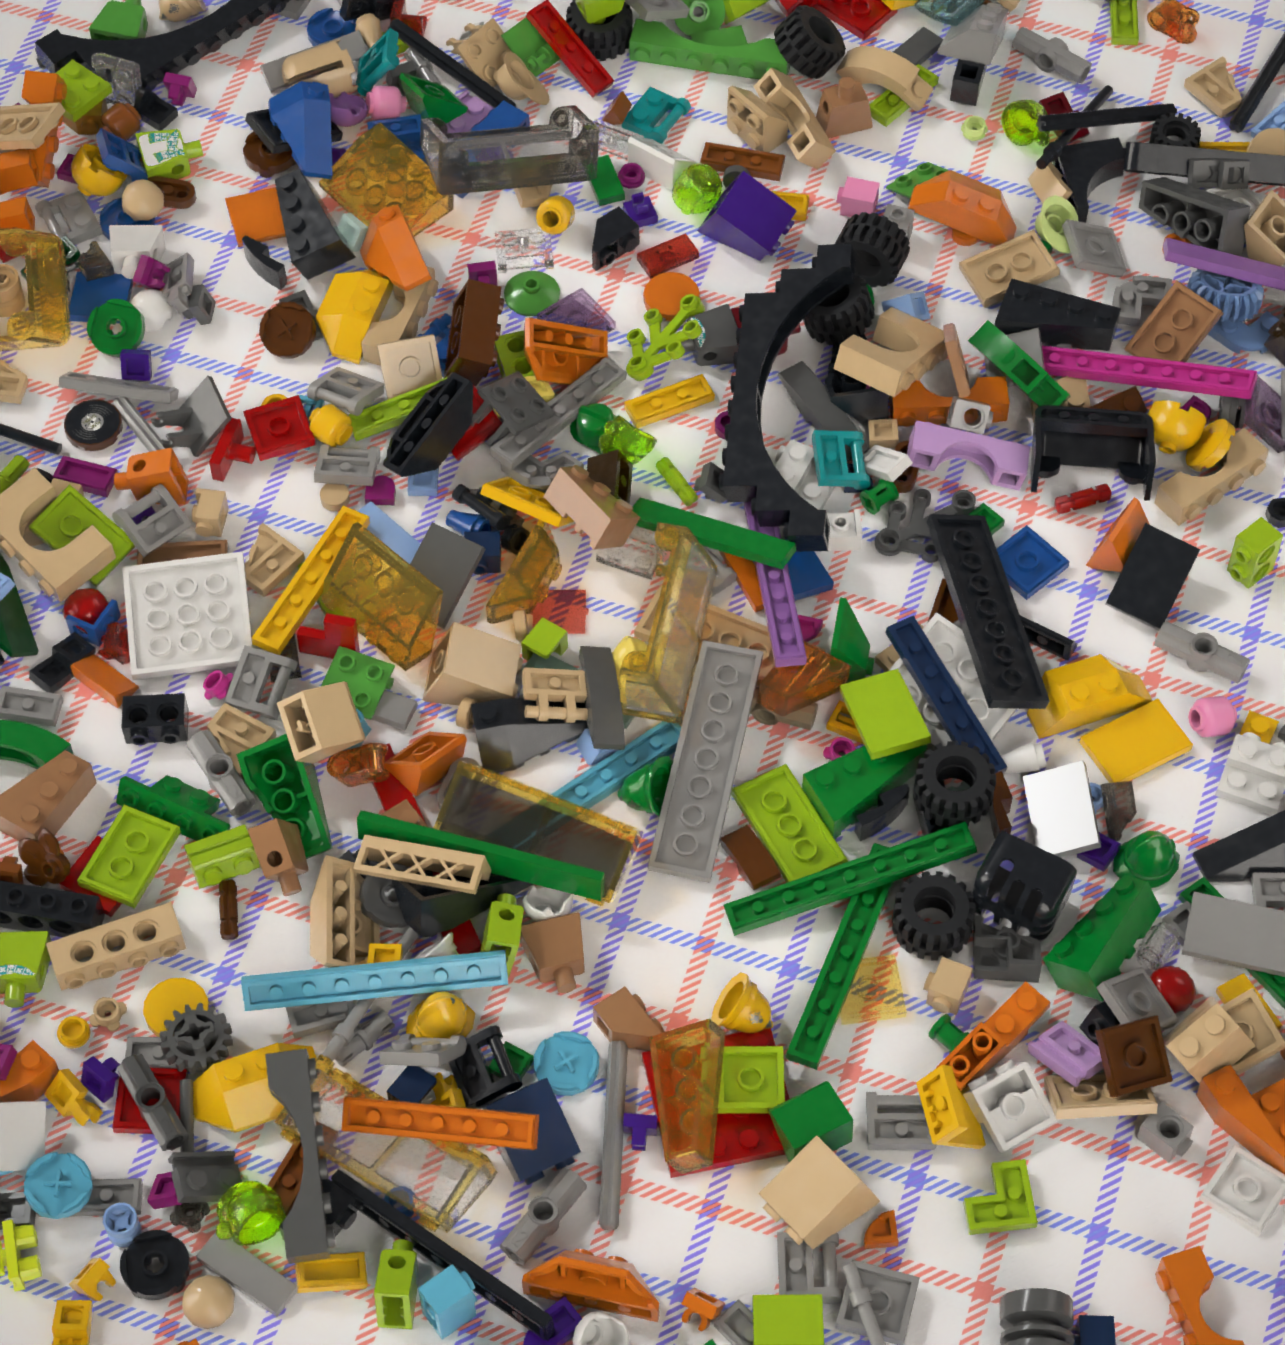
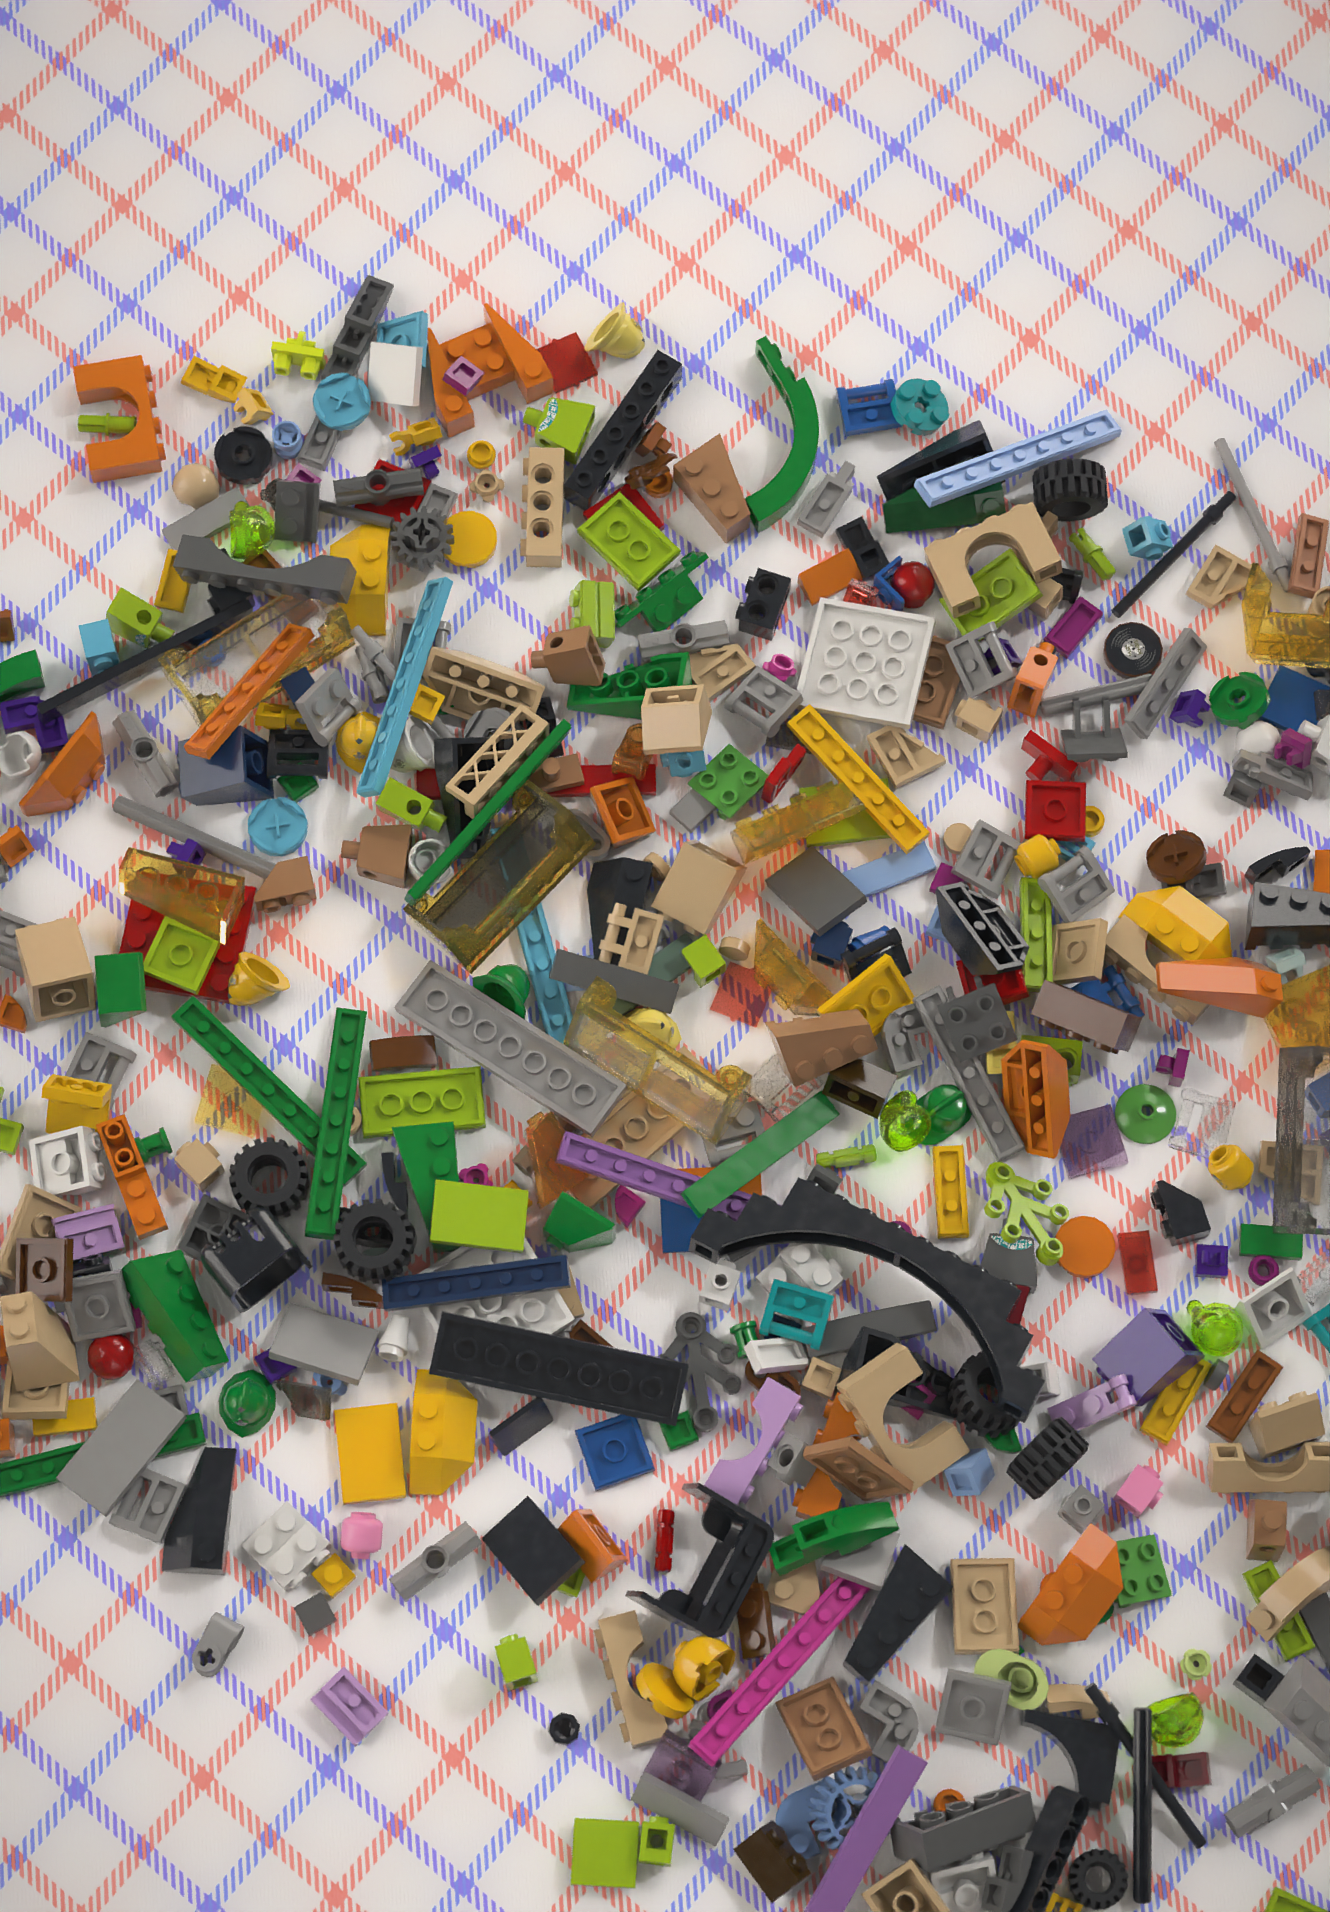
camera: 110 degrees right, 15 degrees up
reddish brown axle [219,879,239,940] -> none
black tile [501,524,530,555] -> none
none -> lavender plate [1047,1374,1137,1431]

